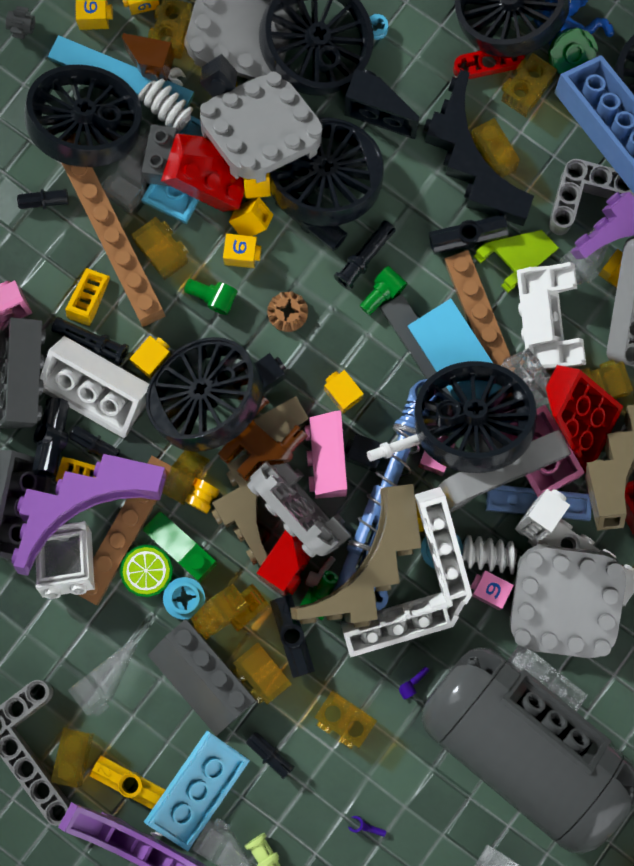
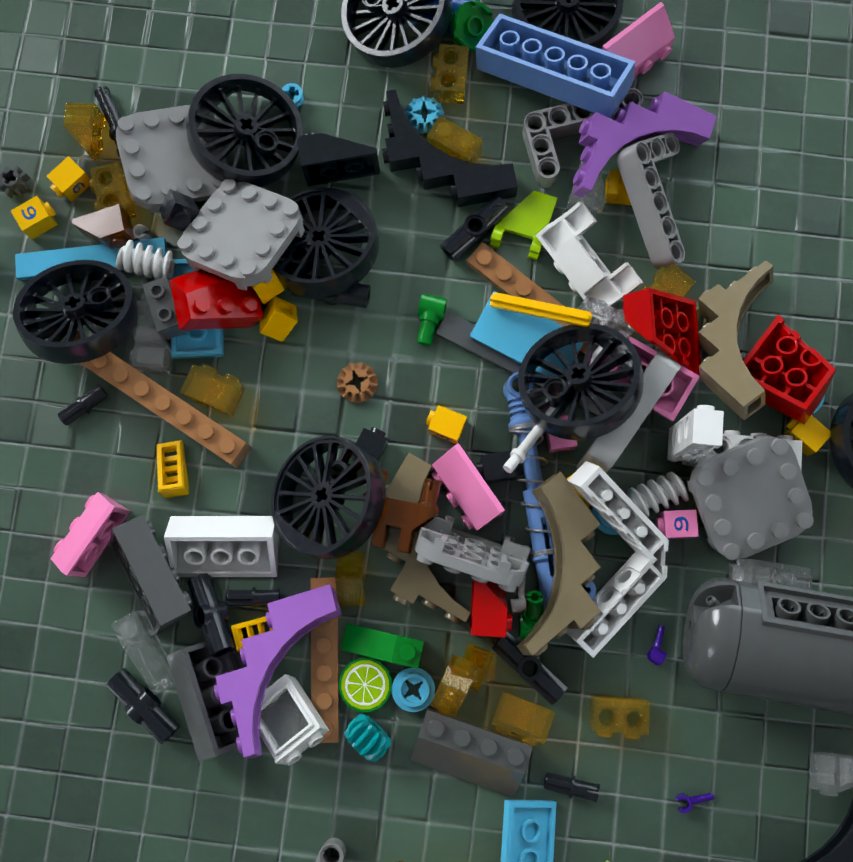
camera: 25 degrees left, 0 degrees up
black pin [51,317,129,366] -> none
clear slope [68,640,138,717] -> none
yellow brick [130,335,171,379] -> none
green pin [184,278,238,315] -> none
yellow wheel [185,479,220,514] -> none
yellow brick [223,233,262,268] -> none
black pin [334,220,396,290] -> none
red beam [453,51,525,80] -> none
light blue tile [486,485,592,521] -> none
none -> teal gear [344,714,391,762]
none -> medium azure gear [405,95,444,134]
none -> yellow axle [490,292,592,327]

